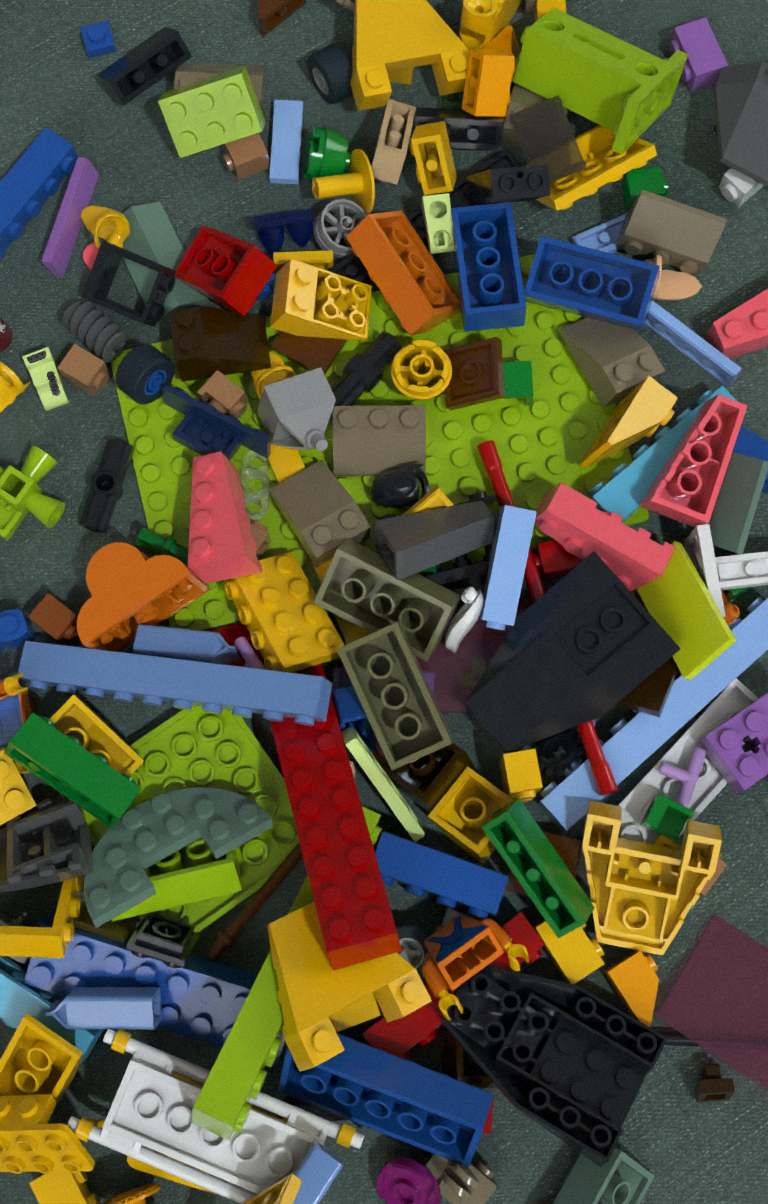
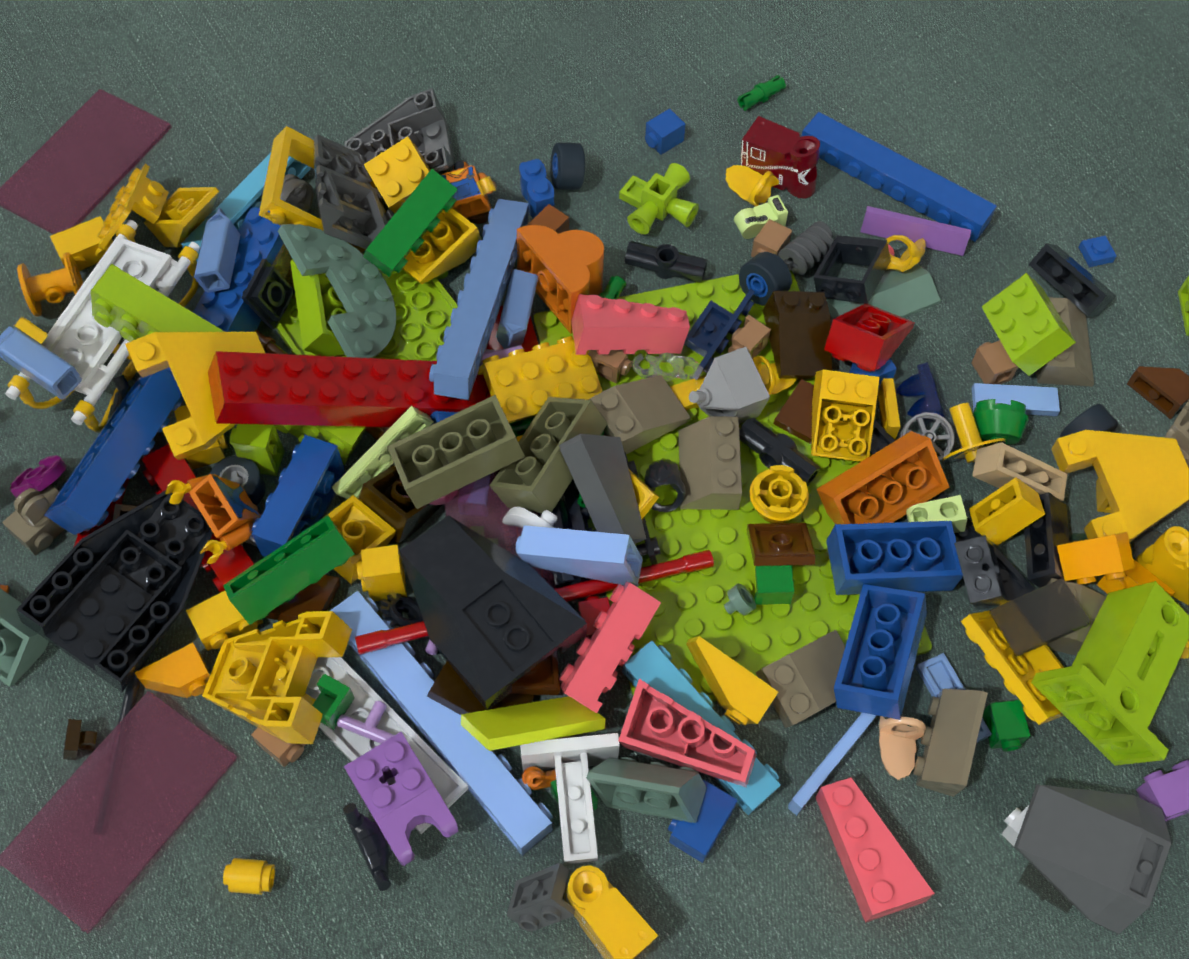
camera: 90 degrees right, 15 degrees down
none -> sand green tile [724,583,756,615]

